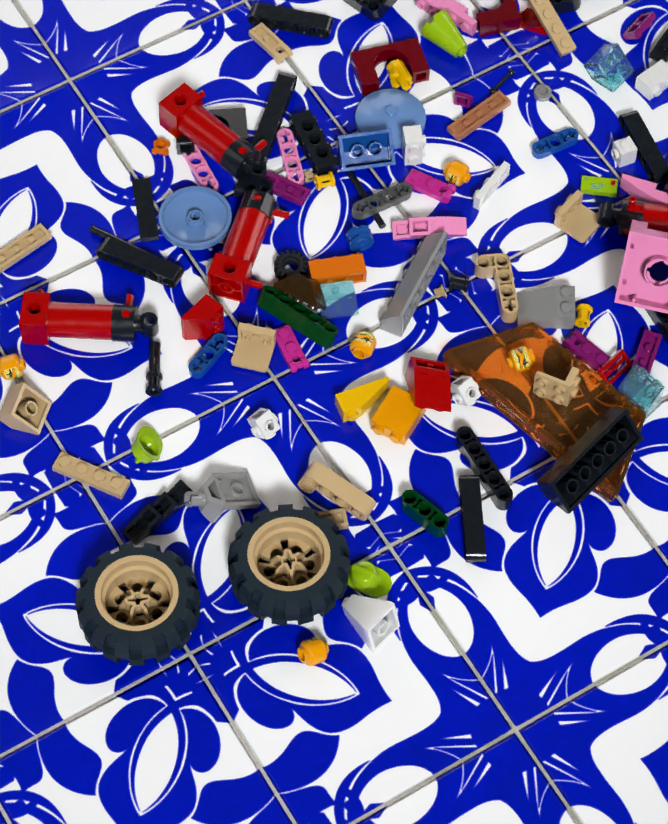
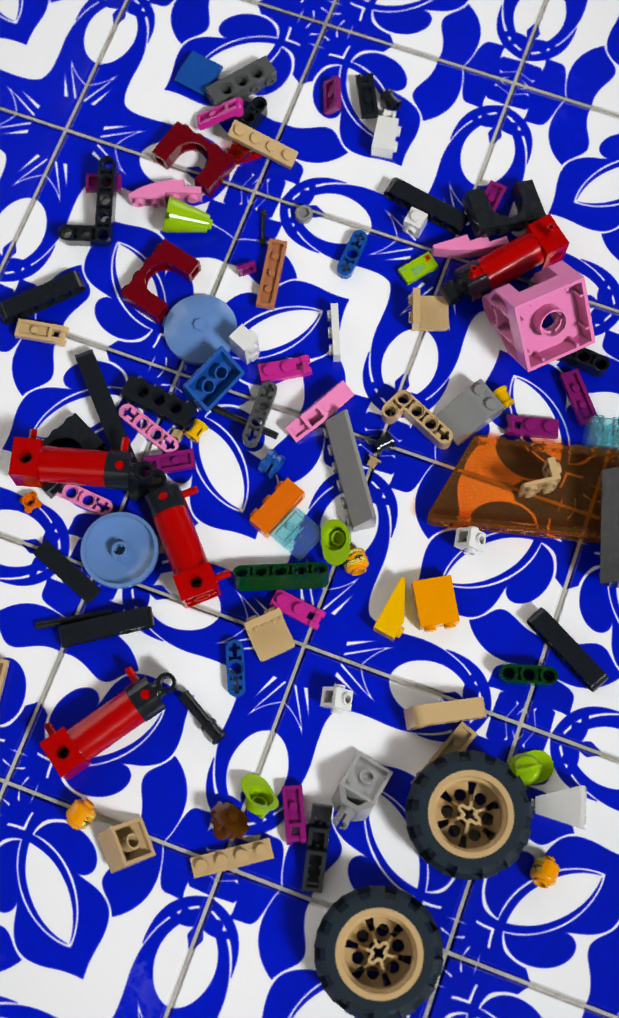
camera: 35 degrees left, 15 degrees up
red slope [181,294,224,340] -> none
dark brown slope [273,273,327,311] -> none
black tyre [274,250,307,281] -> none
yellow rock [387,59,413,91] -> none
red slope [404,357,451,412] -> none
light orange head [443,160,471,186] -> none
black beam [455,426,513,511] -> none
light orange head [506,345,535,373] -> none
clear light blue slope [583,43,634,92] -> none
red tile [595,349,633,387] -> none
none -> reddish brown plant [210,802,249,841]
none -> magenta plate [282,785,307,845]
none -> lime piece [321,519,351,566]

